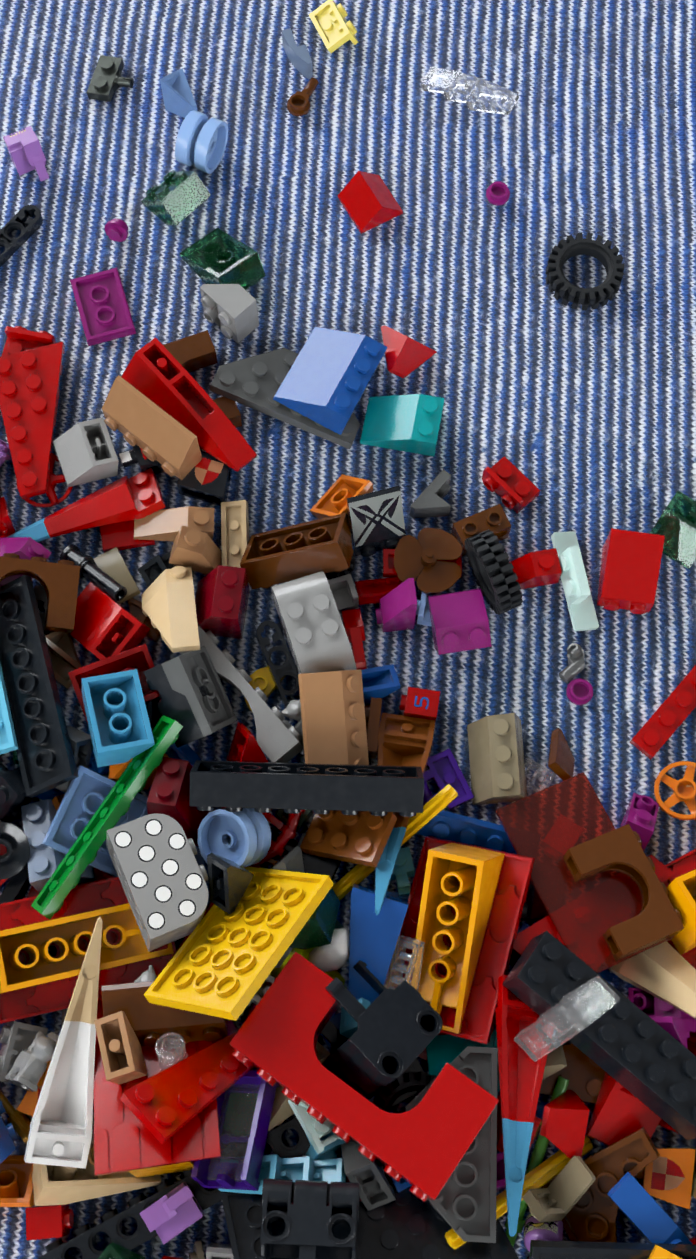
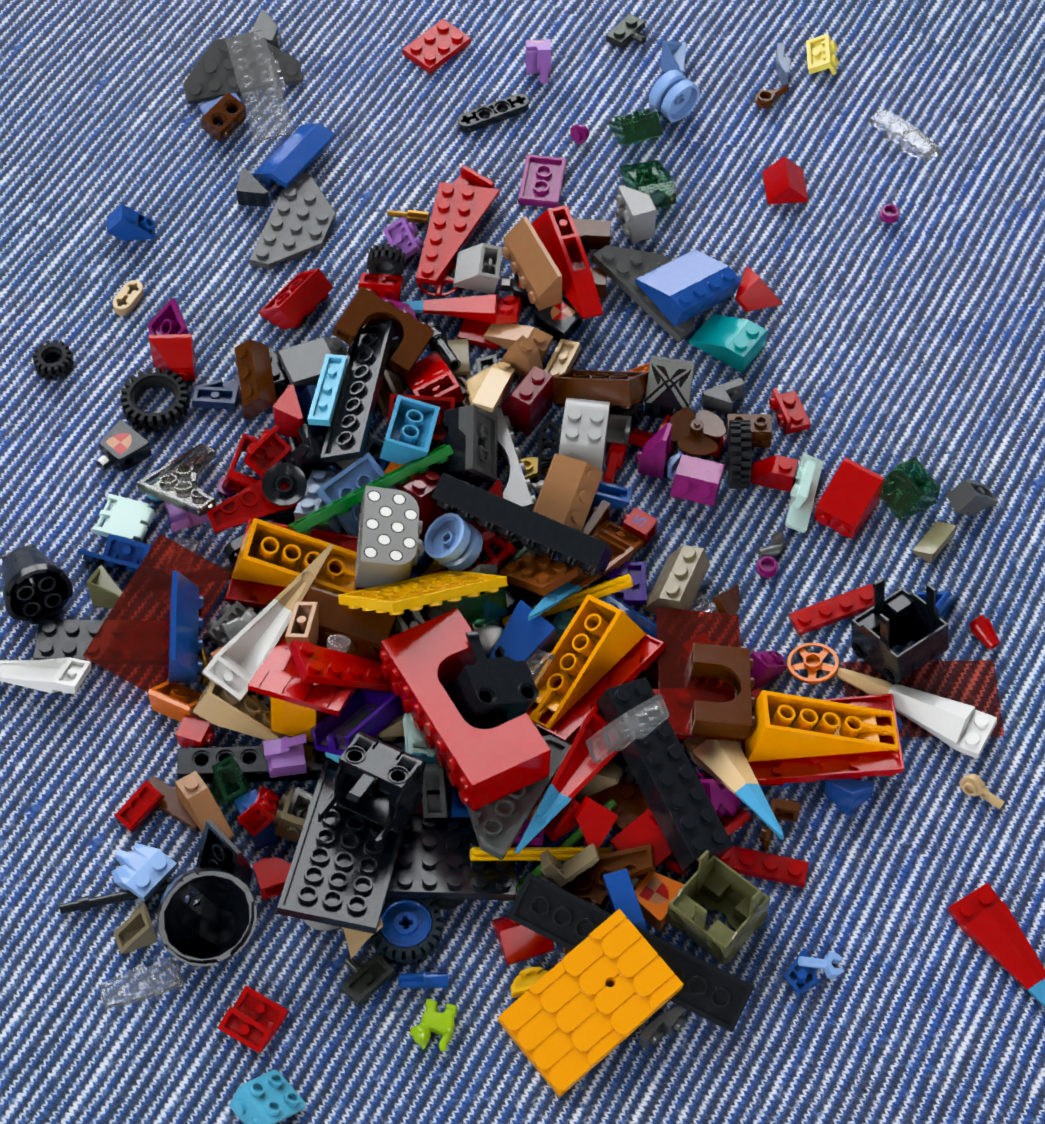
camera: 25 degrees right, 15 degrees down
black slope [207,853,254,914] -> none
black tyre [546,233,624,310] -> none

